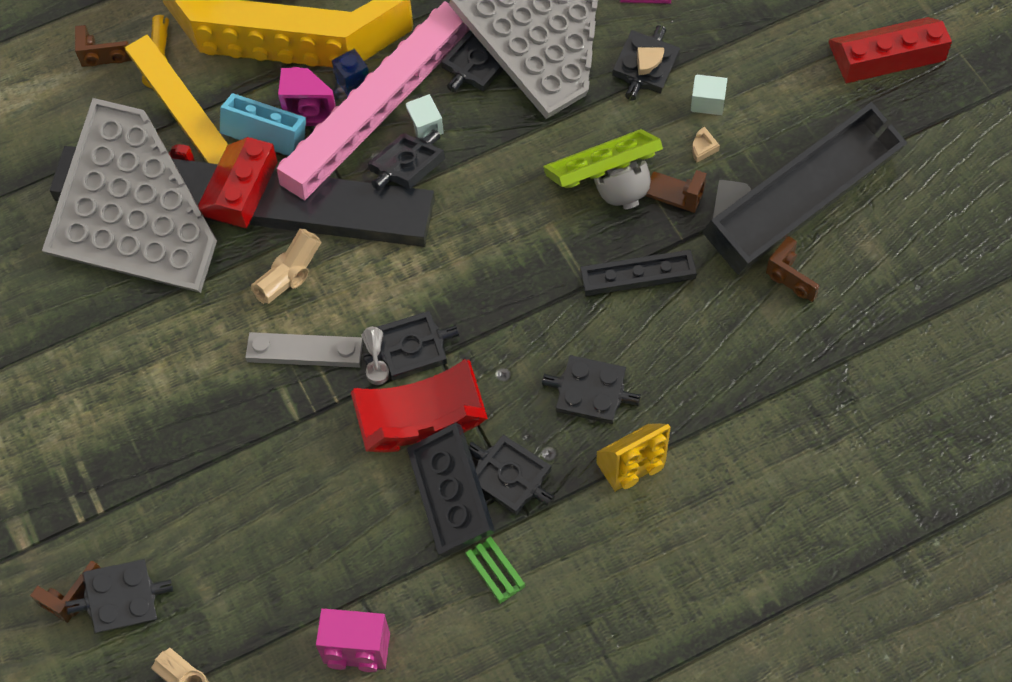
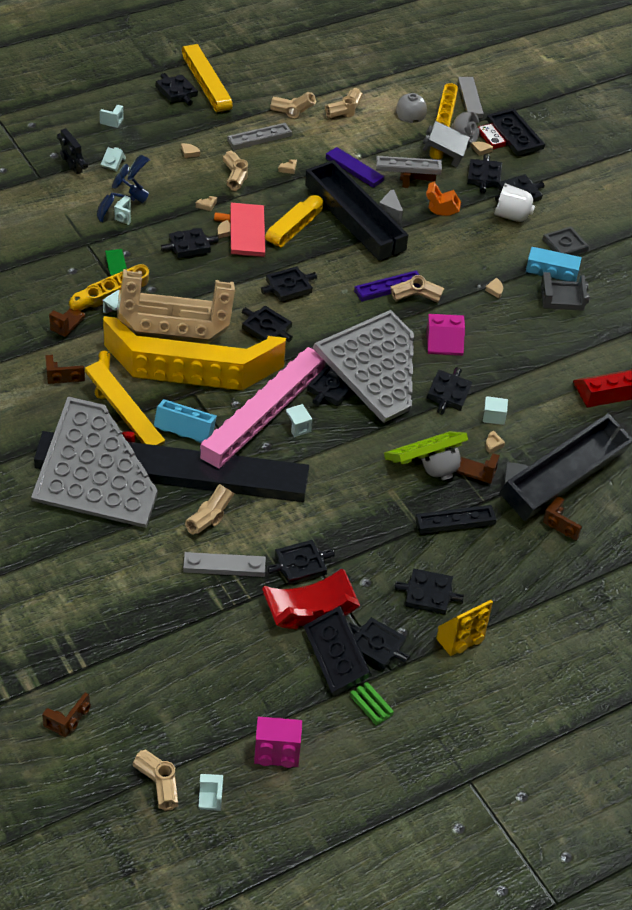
camera: 10 degrees left, 15 degrees down
black plate [65,559,173,634] -> none
red slope [198,137,278,229] -> none
dark pink slope [278,67,336,126] -> none
clear blue brick [332,48,369,96] -> none
light grey piece [361,326,389,385] -> none
black plate [368,129,445,191] -> none
tan tile [637,47,664,75] -> none

